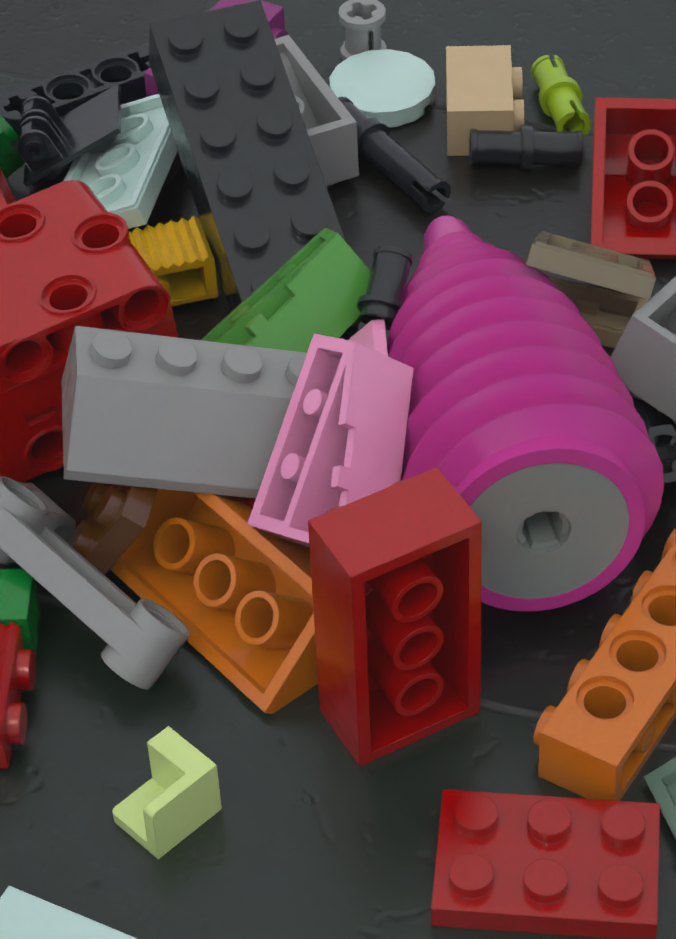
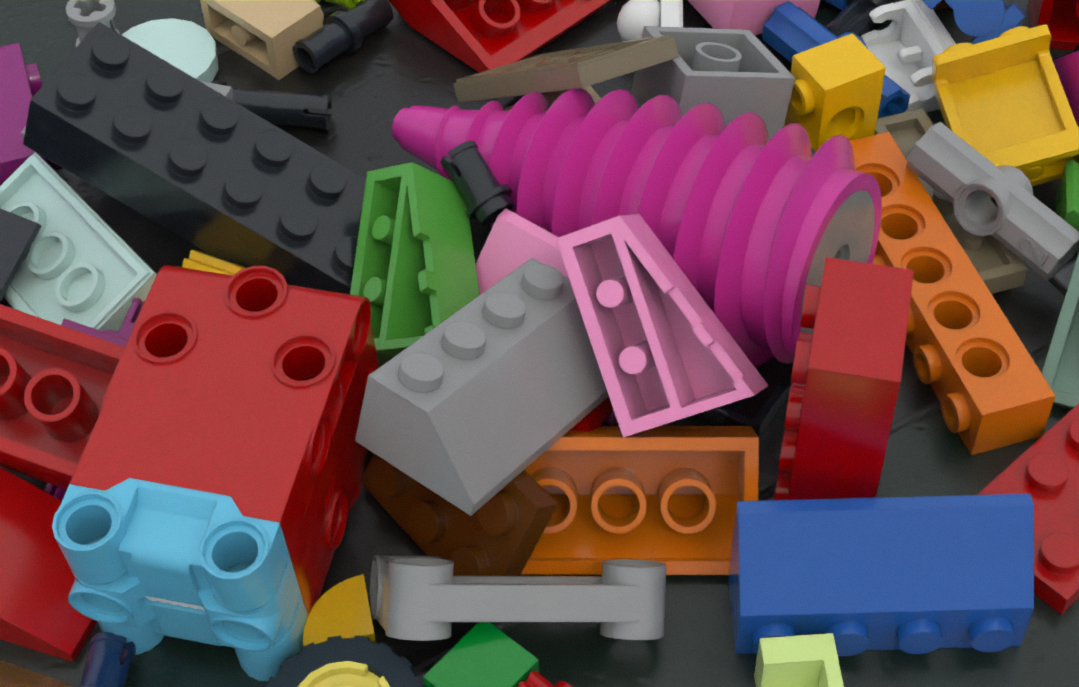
camera: 50 degrees left, 5 degrees up
none -> blue slope [728,494,1034,656]

